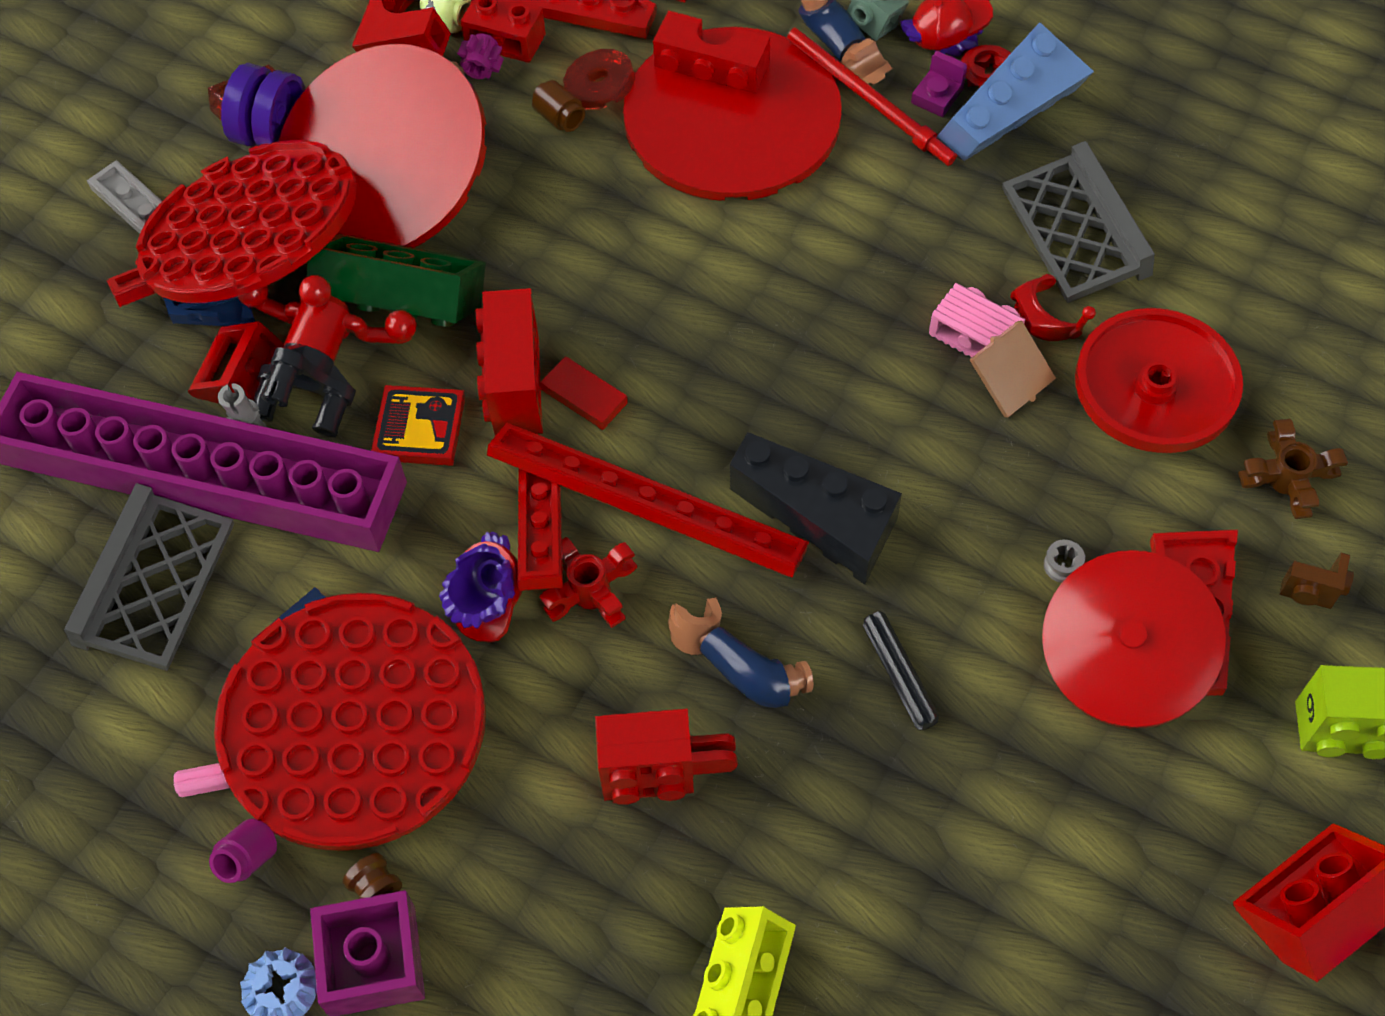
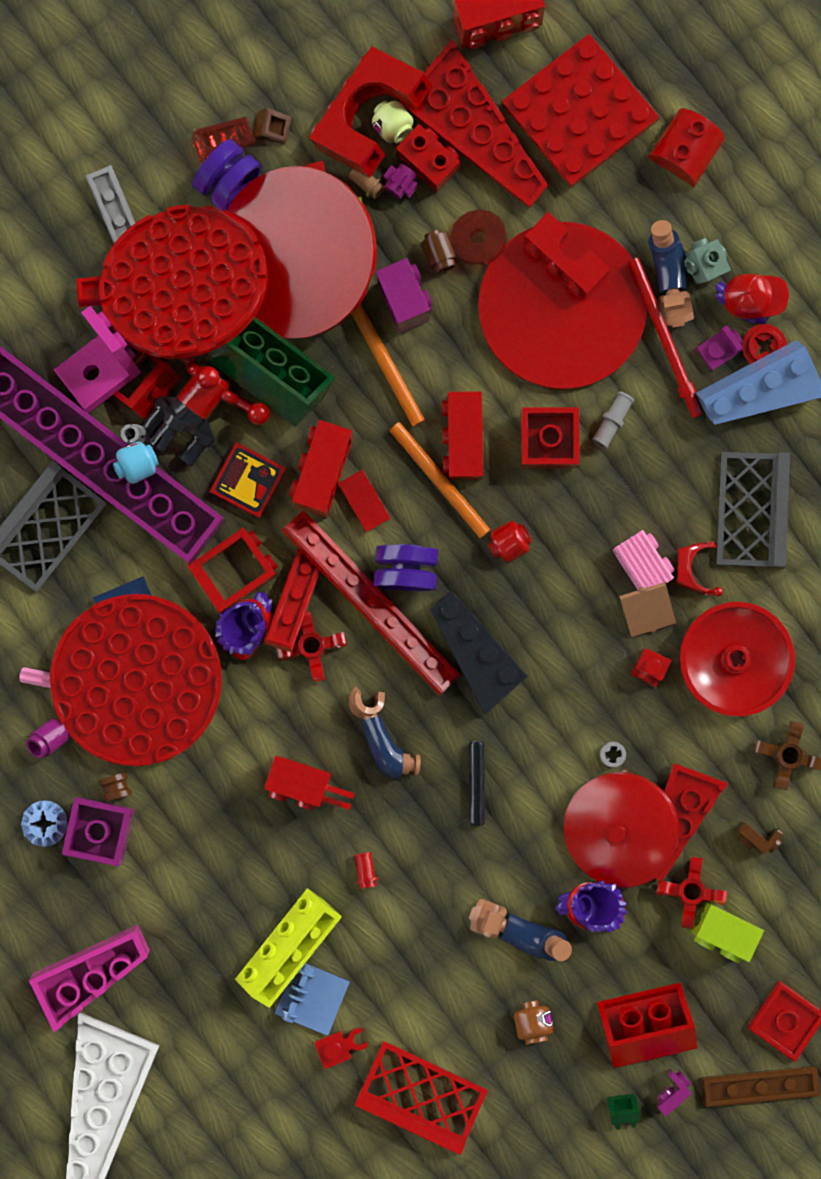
camera: 20 degrees right, 25 degrees up
none -> dark pink bracket [54,306,141,413]
none -> medium azure head [113,441,158,484]
none -> red window [187,527,278,614]
none -> reddish brown slope [253,108,291,144]
none -> orange piece [351,304,425,427]
none -> red pin [354,852,379,889]
none -> dark purple wheel [374,544,439,591]
none -> magenta brick [376,258,433,334]
none -> orange piece [389,422,491,538]
none -> red brick [442,391,483,480]
none -> piece [469,899,572,961]
none -> red head [488,521,532,563]
none -> dark orange head [514,1000,554,1045]
none -> red brick [520,407,580,469]
none -> dark purple hair [555,881,627,933]
none -> light grey pin [592,391,634,449]
none -> red brick [630,648,672,687]
none -> red pin [656,857,728,929]

